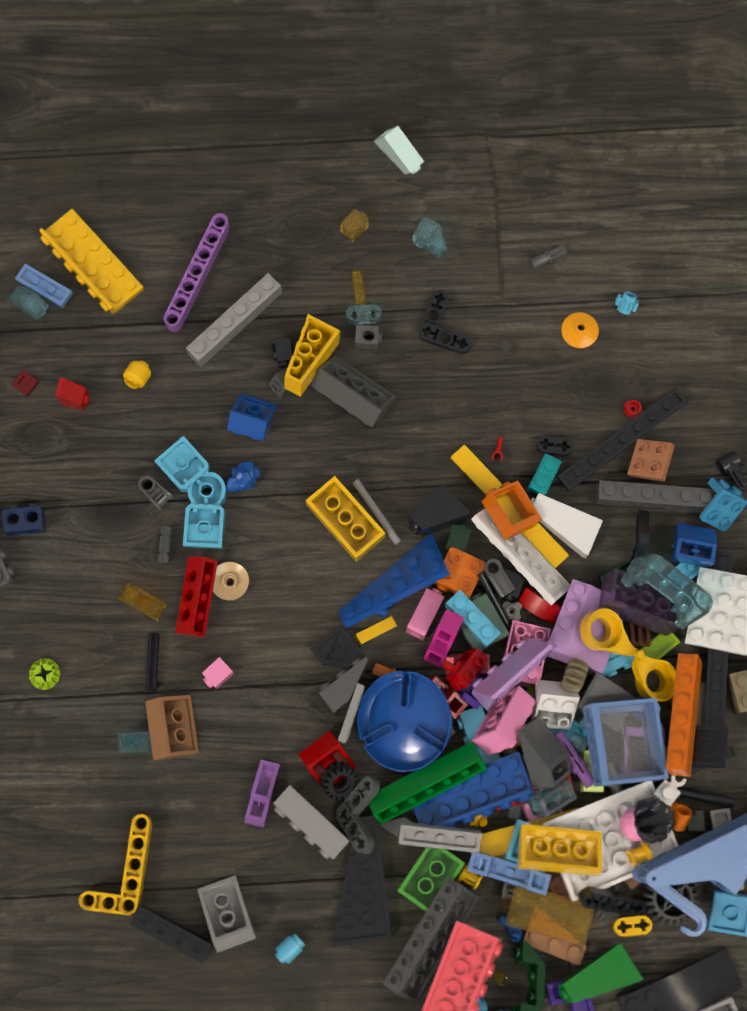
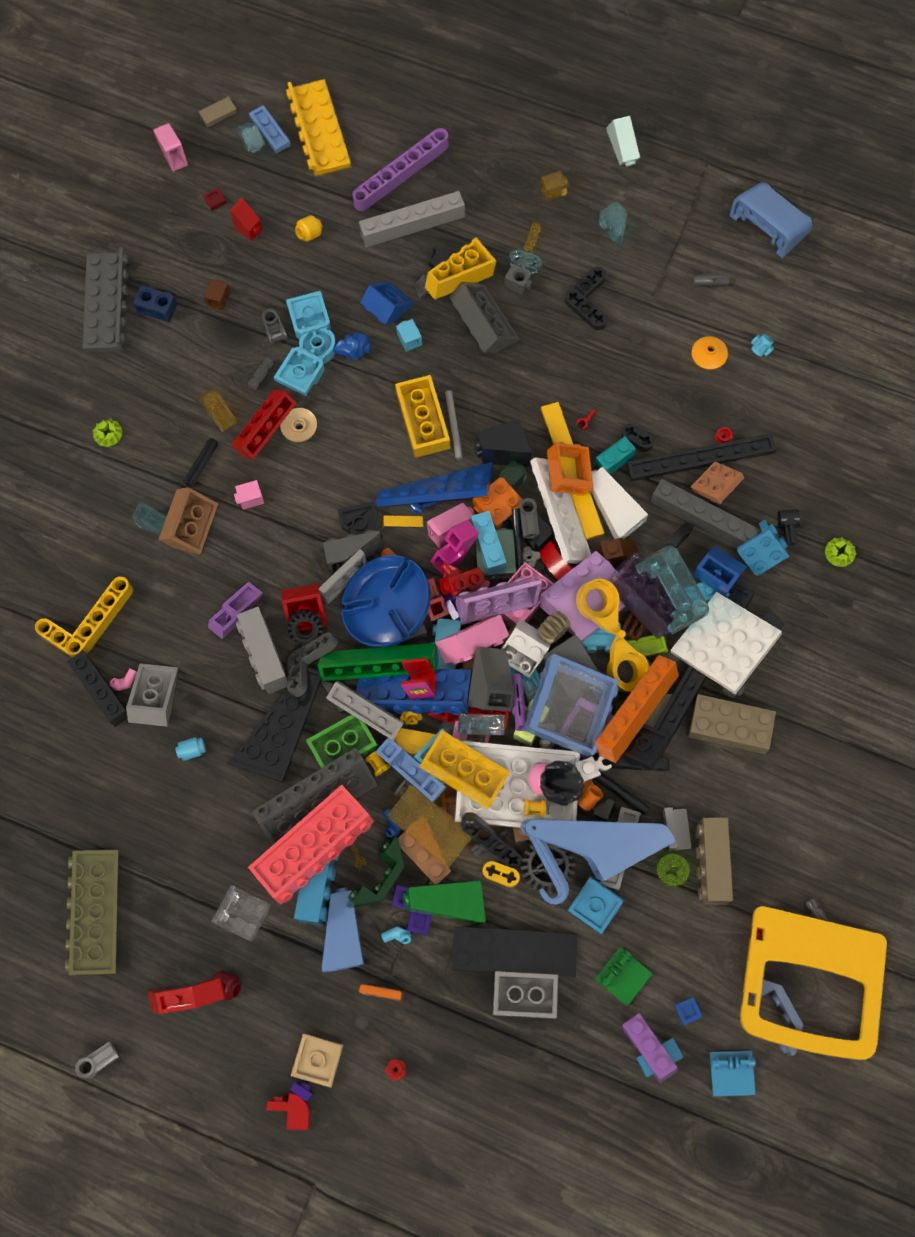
camera: 30 degrees right, 5 degrees down
none -> bright pink arm [110,669,137,691]
none -> reddish brown brick [203,279,231,311]
none -> medium azure brick [396,319,422,352]
none -> red piece [401,658,436,699]
none -> reddish brown slope [599,538,640,565]
none -> medium blue windscreen [729,182,812,258]

